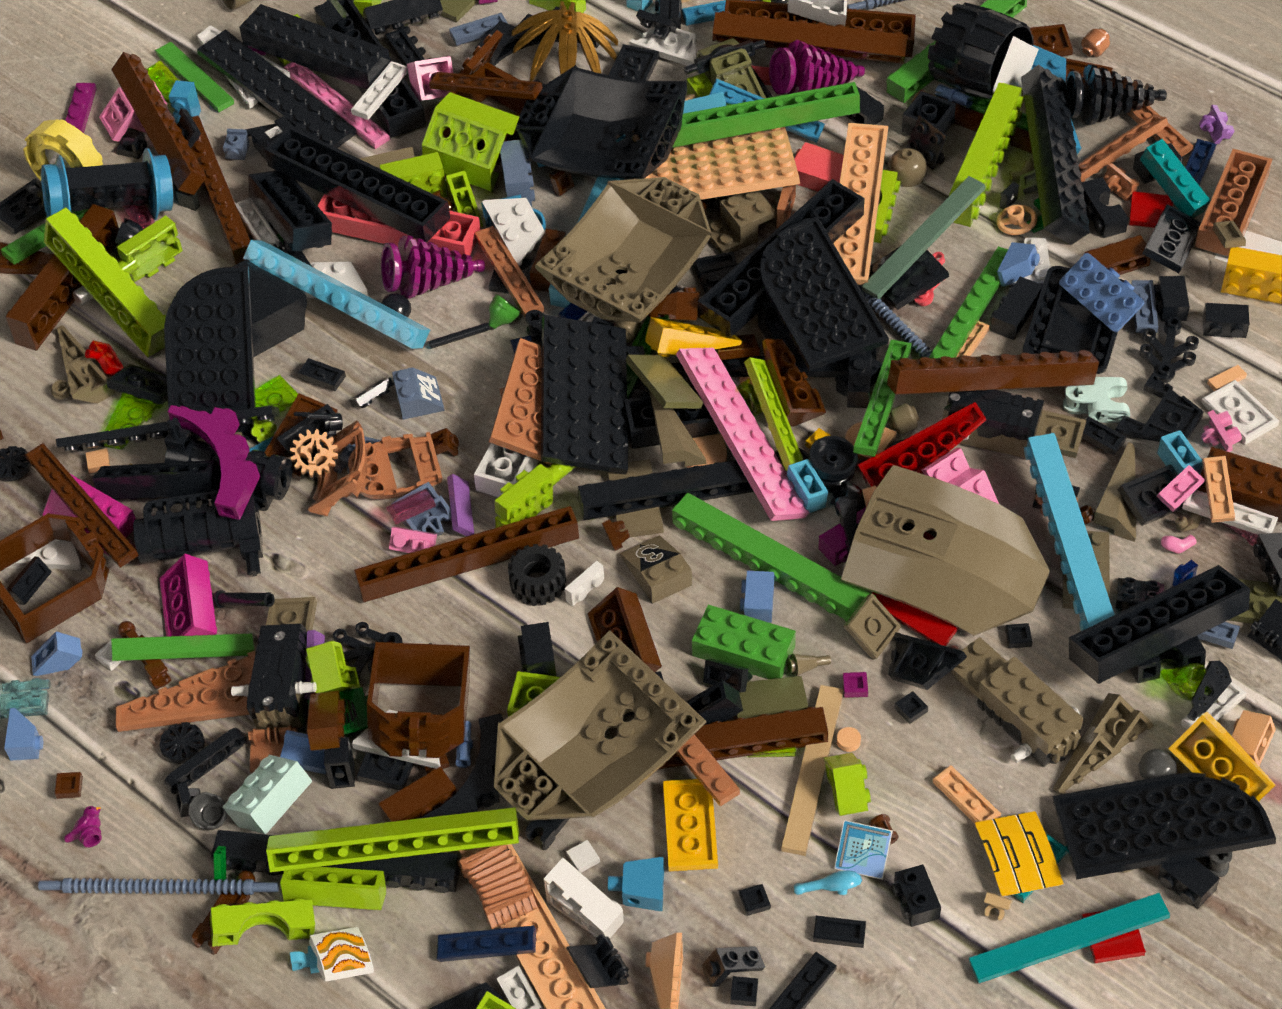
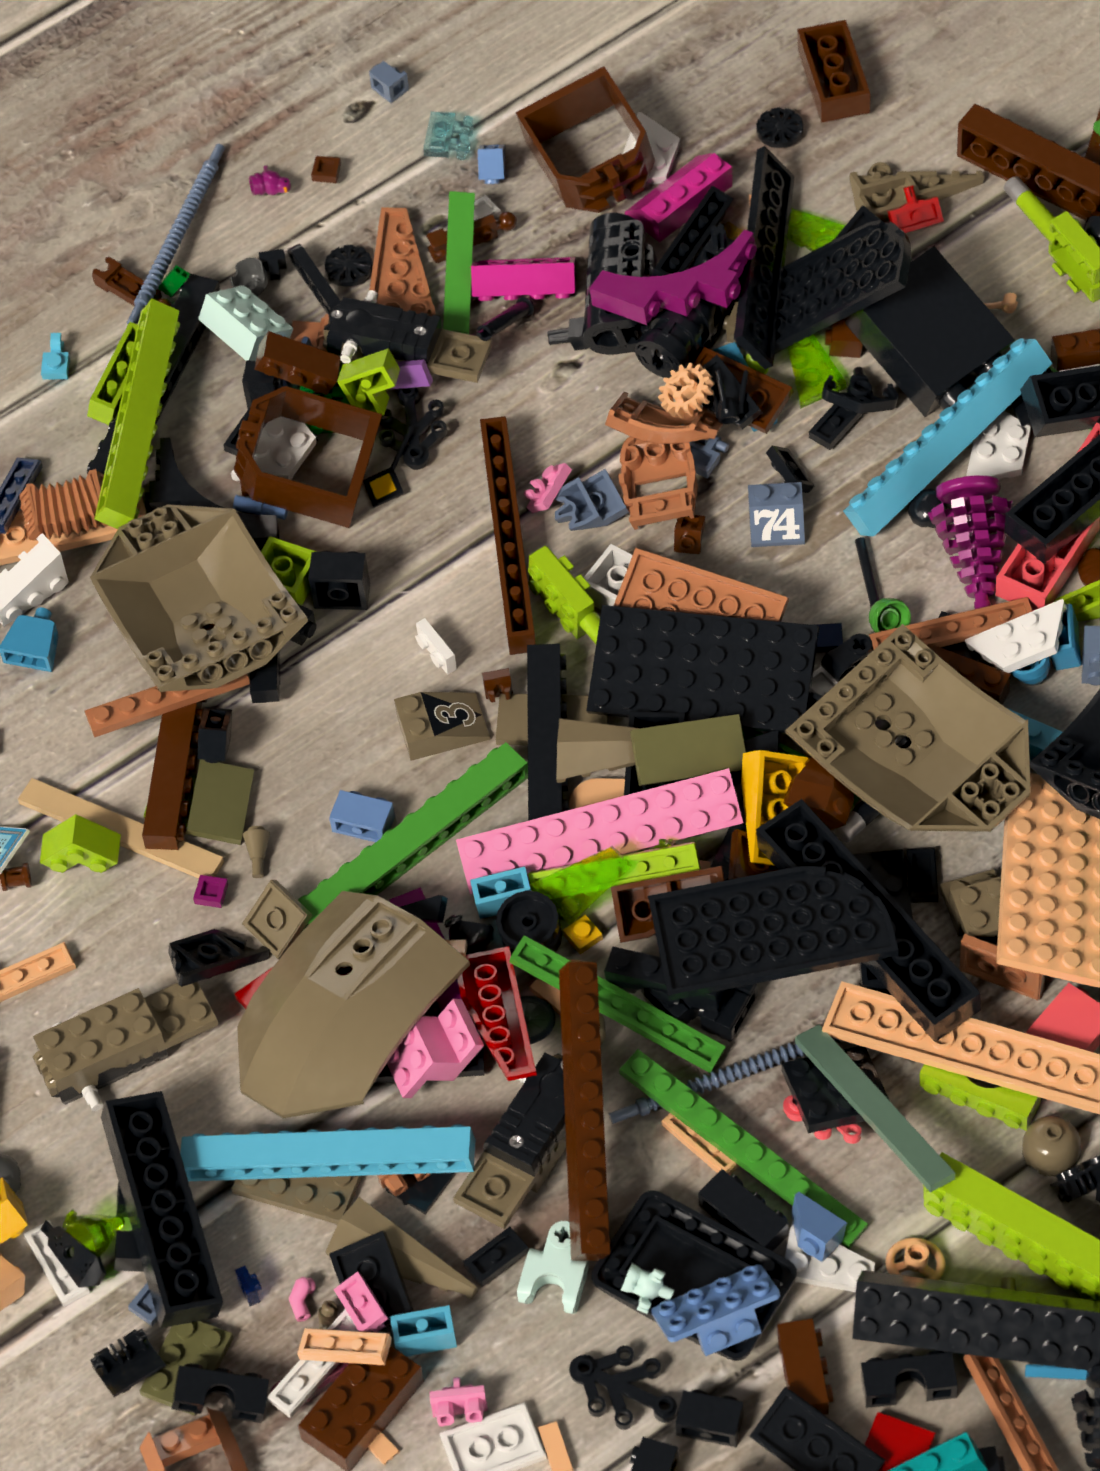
camera: 105 degrees right, 5 degrees up
medium blue slope [4,708,44,761] -> none
black hinge [6,556,52,605] -> none
reddish brown tile [25,443,139,568] -> none
lime brick [44,208,166,358] -> none
lime arch [210,898,315,947] -> none
slope [309,927,374,982] -> none
reddish brown brick [378,766,457,822] -> none
clear pink tile [386,489,436,525] -> none
medium lavender tile [447,474,474,536] -> none
black tyre [508,544,566,606] -> none
white tile [566,840,600,873] -> none
reddish brown slope [587,587,662,672] -> none
yellow plate [663,779,718,872] -> none
bright green brick [692,604,796,679] -> none
black tile [703,659,753,693] -> none
light nougat tile [837,727,861,752] -> none
black plate [894,691,928,724] -> none
black tile [1000,182,1019,209] -> none
black tile [1005,623,1033,649] -> none
dark tan wedge [1053,693,1154,795] -> none
reddish brown plate [1079,504,1096,524] -> none
nougat hips [1103,163,1140,201] -> none
black wing [1115,372,1204,442] -> none
black hinge [1115,577,1164,612] -> none
sand blue plate [1131,280,1158,333] -> none
none -> clear neon green wing [531,845,632,925]
none -> light aqua piece [621,1263,674,1314]
none -> black piece [821,367,899,413]

